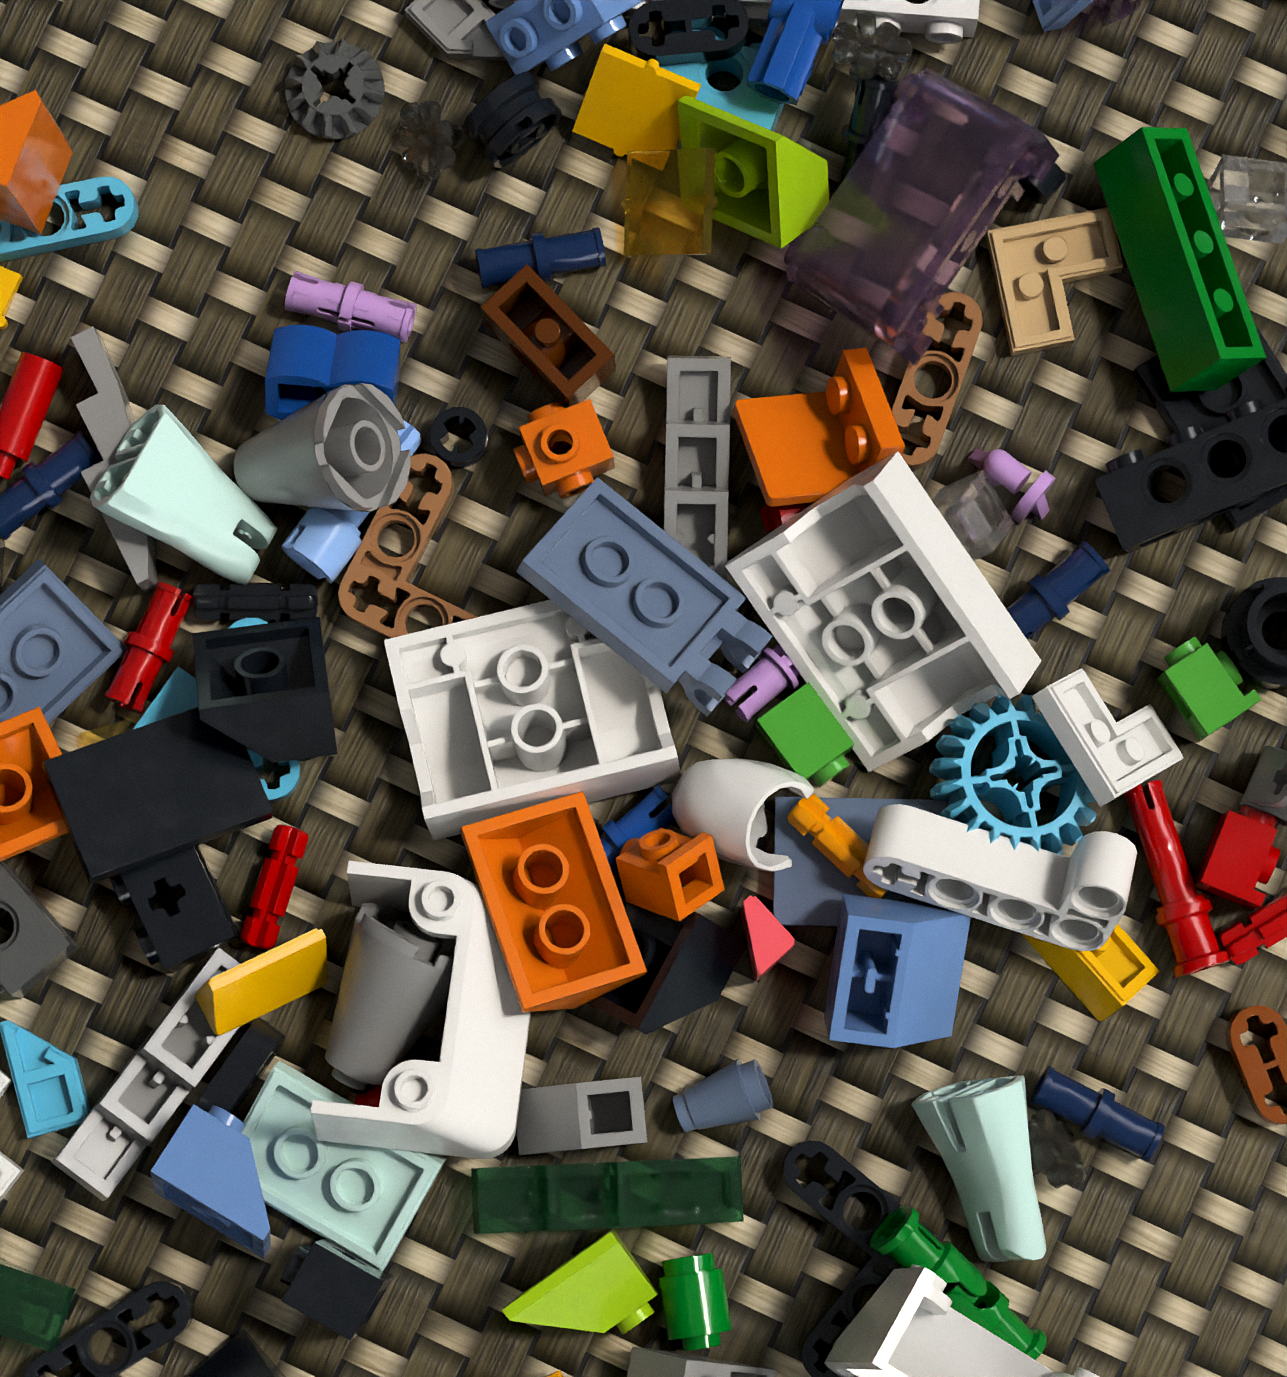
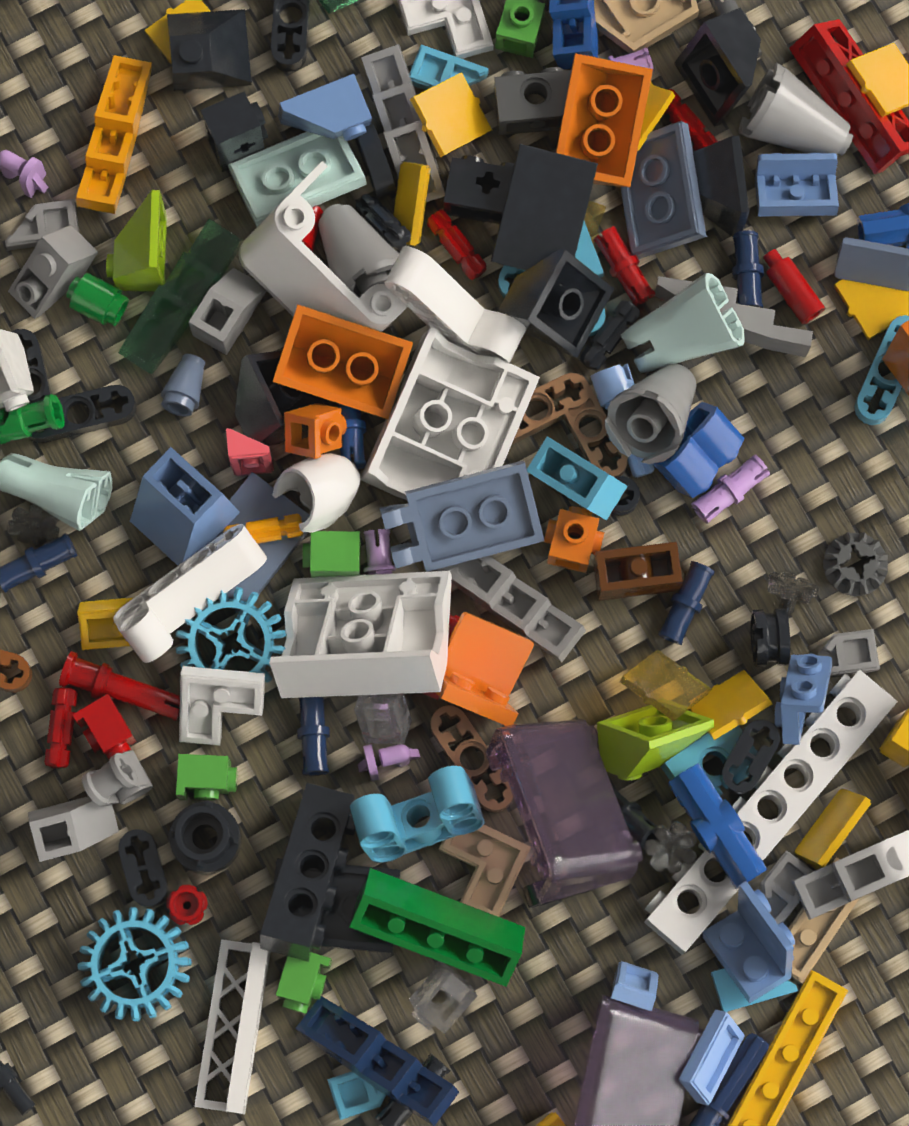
camera: 120 degrees right, 5 degrees down
none -> medium azure beam [350,766,484,863]
none -> black axle [355,194,411,250]
none -> white beam [385,246,526,363]
none -> yellow piece [410,72,492,157]
none -> medium azure brick [527,436,627,520]

